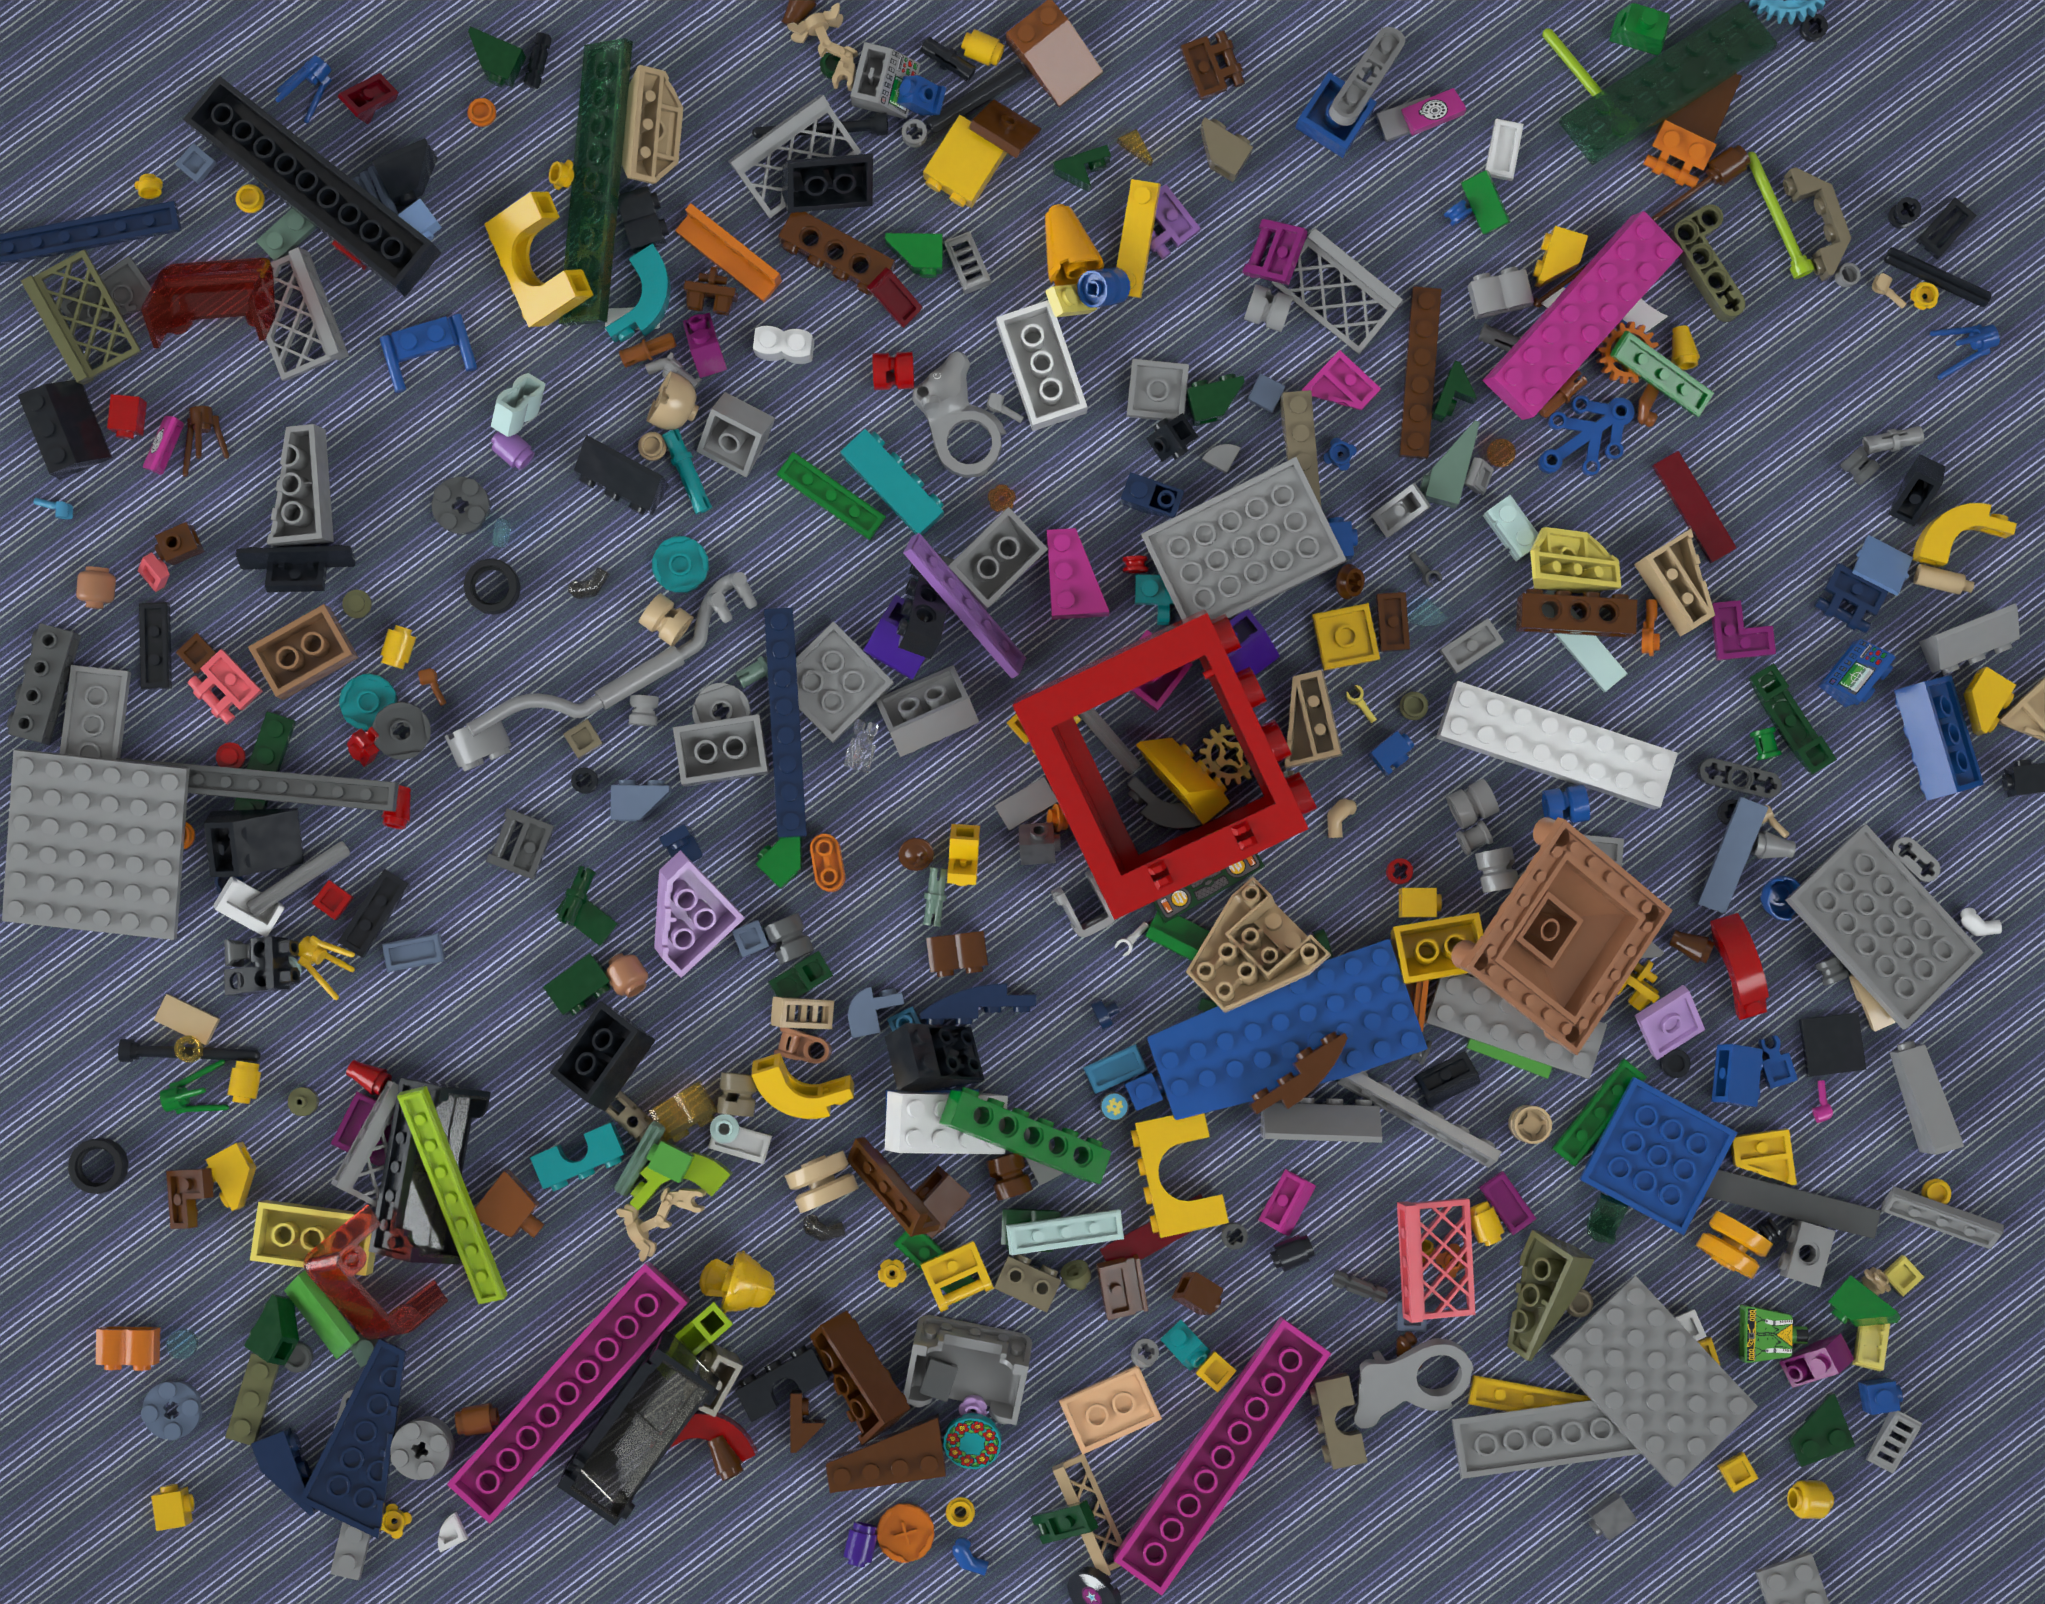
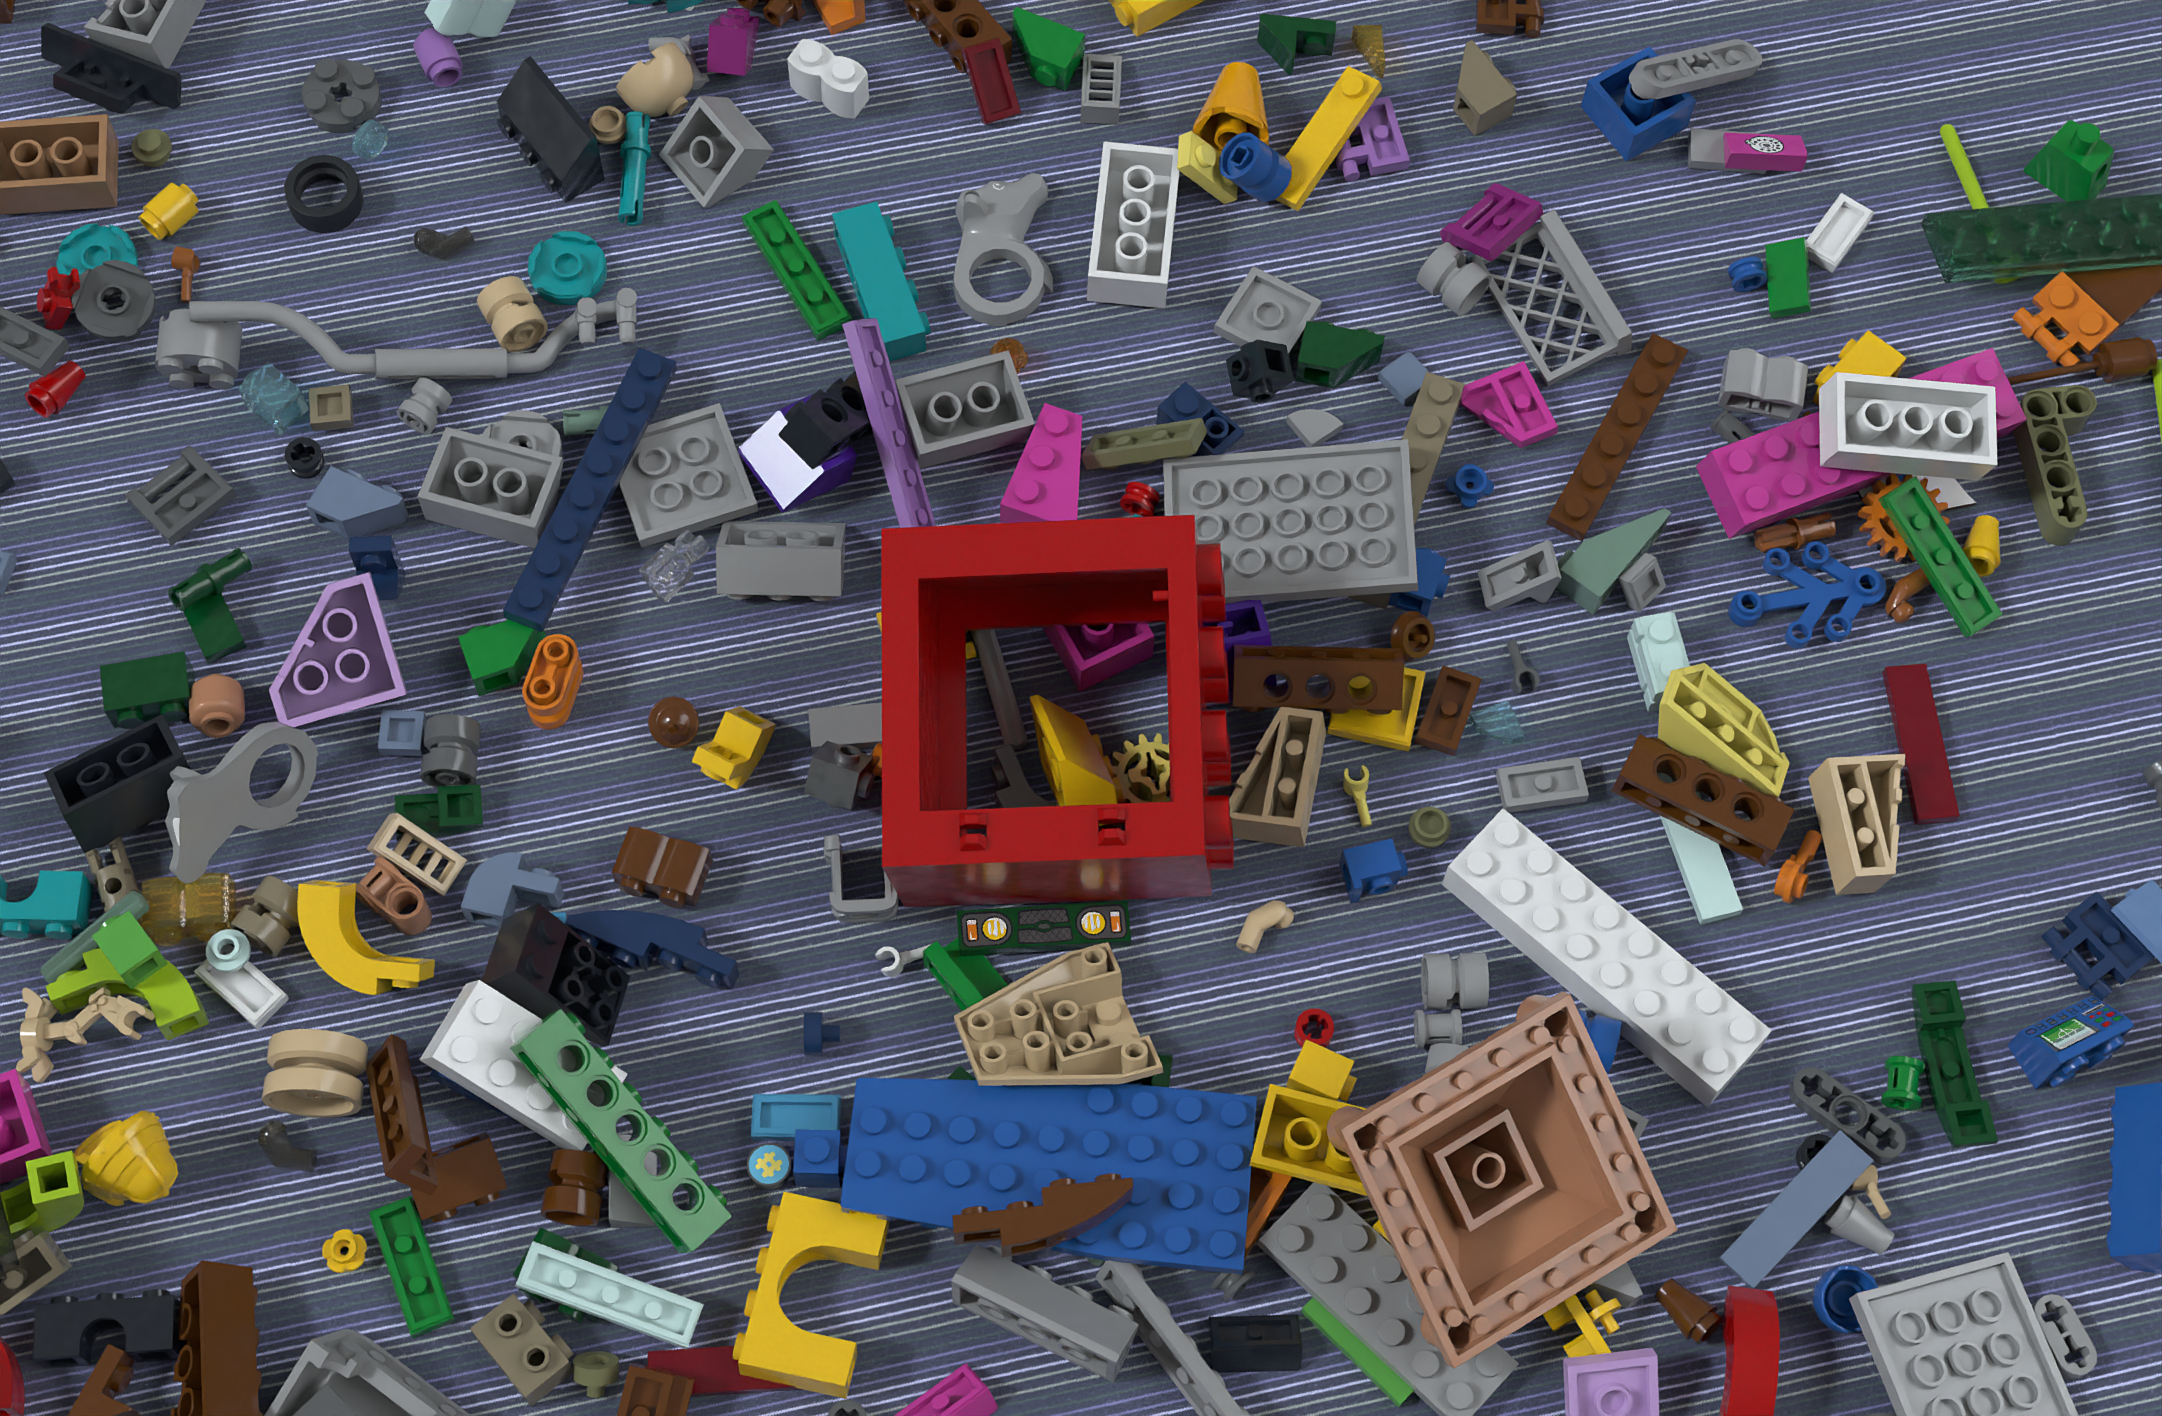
camera: 25 degrees right, 20 degrees down
dark orange axle [619,333,677,368] -> none
red wheel [872,351,914,390] -> none
yellow plate [920,1240,994,1312] -> none
sand green pin [923,867,948,927] -> none
light grey hand [987,393,1024,423] -> none
dark green slope [1431,360,1477,422] -> none
clear orange plate [1487,439,1516,468] -> none
magenta plate [1712,600,1776,661] -> none
none -> light grey animal [165,722,319,884]
none -> clear light blue brick [238,362,309,436]
none -> olive plate [1081,418,1207,470]
none -> reddish brown brick [1232,645,1404,715]
none -> white brick [1819,372,1997,481]

